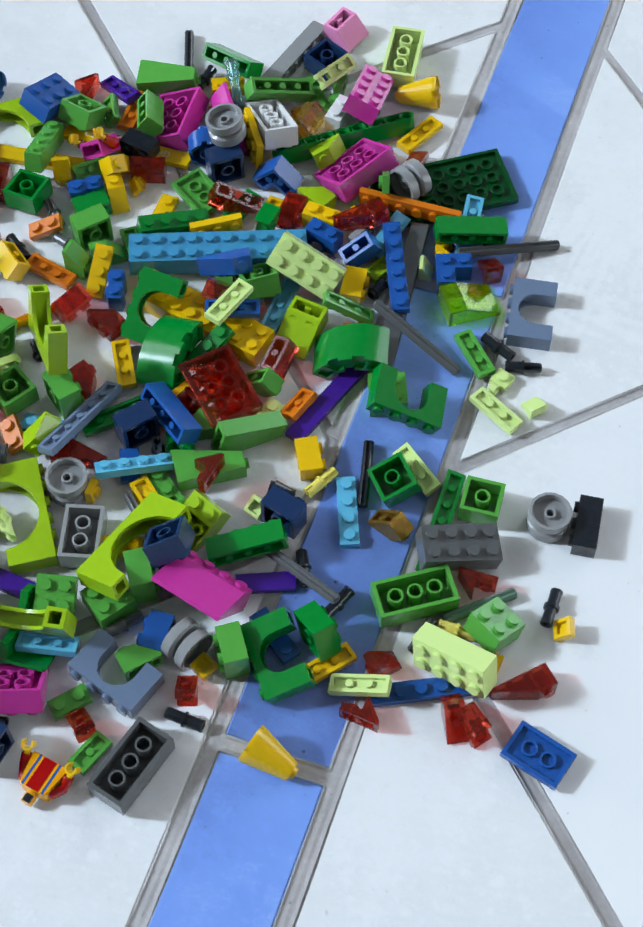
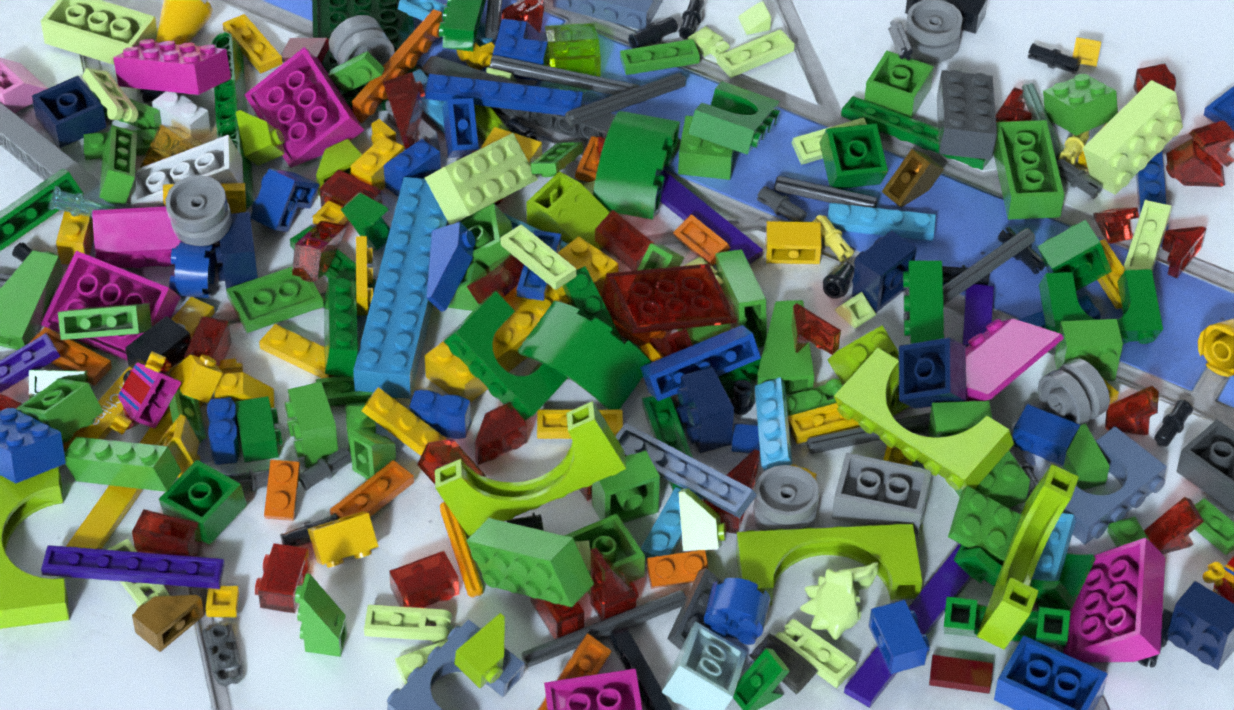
camera: 80 degrees left, 10 degrees down
none -> dark grey axle [490,55,640,95]
none -> dark grey axle [757,186,807,222]
none -> axle [888,20,914,61]

